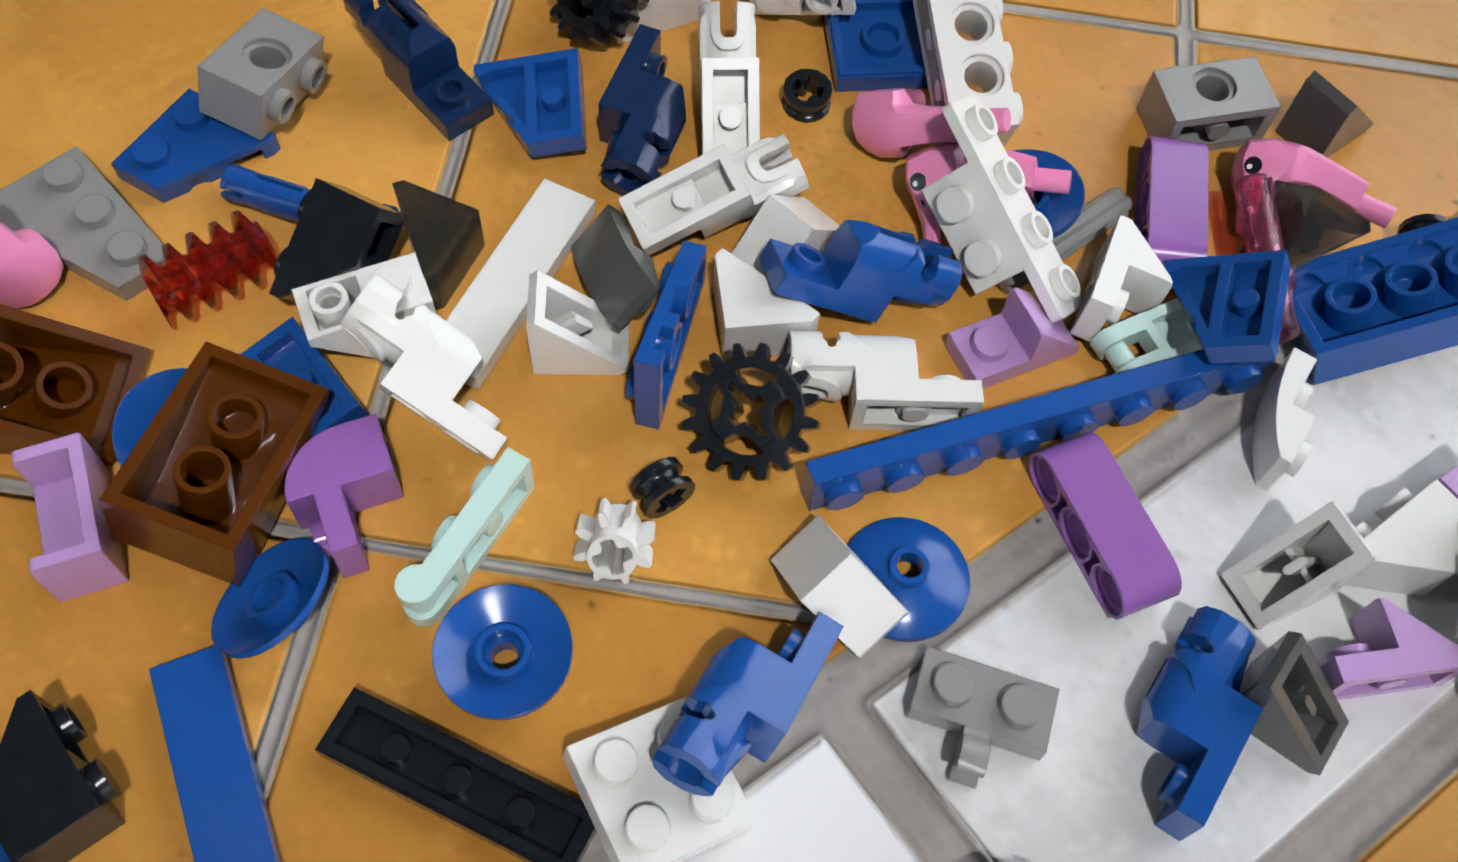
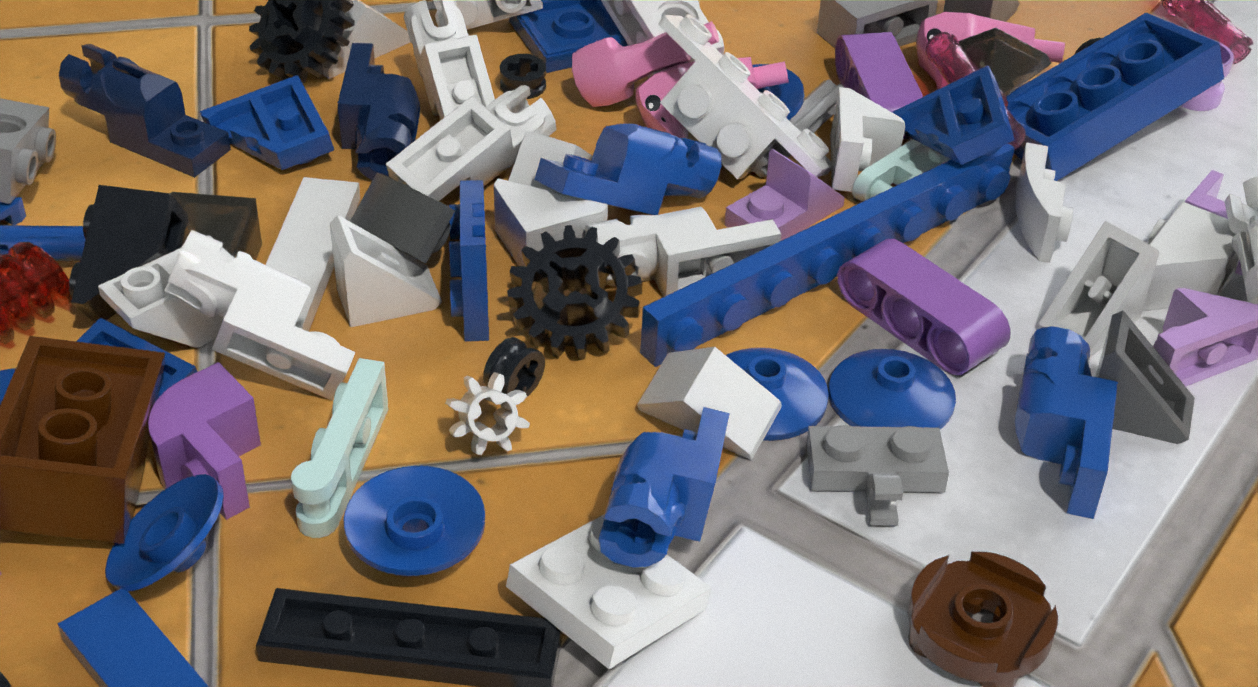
camera: 15 degrees left, 20 degrees down
none -> blue dish [828,349,956,430]

